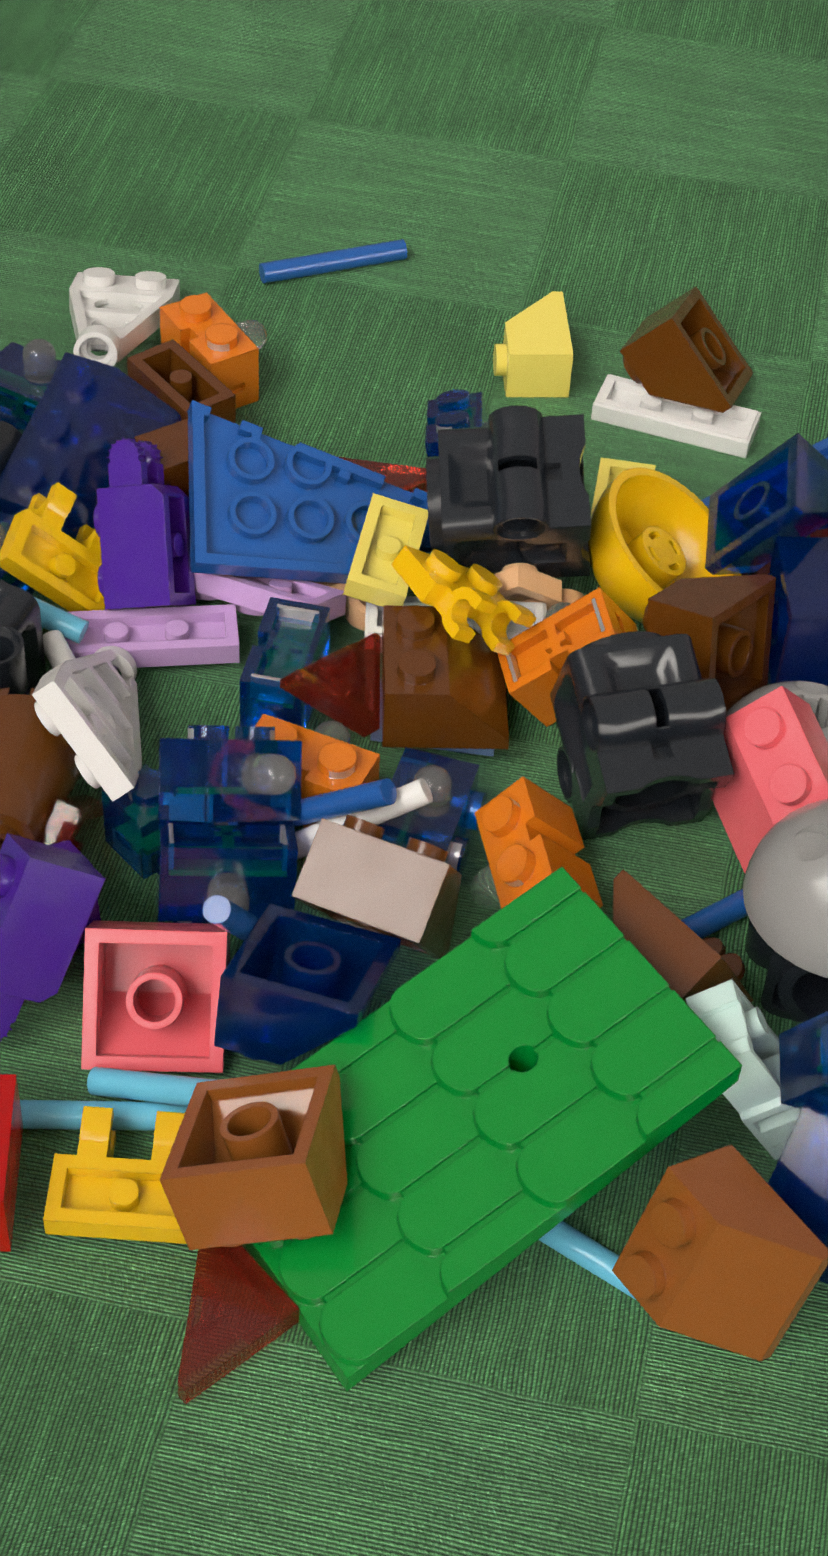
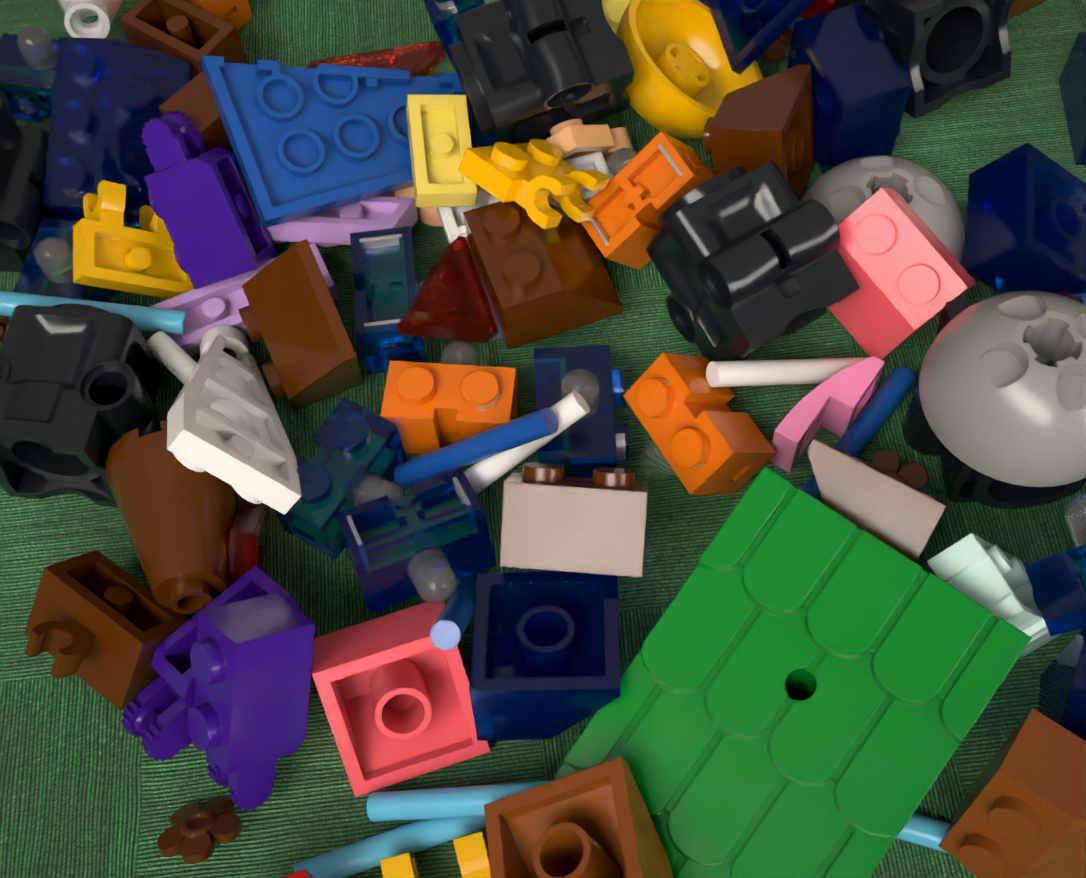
camera: 10 degrees left, 15 degrees up
clear blue piece [158,725,302,822] -> none
none -> reddish brown slope [238,239,362,411]
none -> white bar [706,357,869,387]
none -> bright pink slope [769,356,885,473]

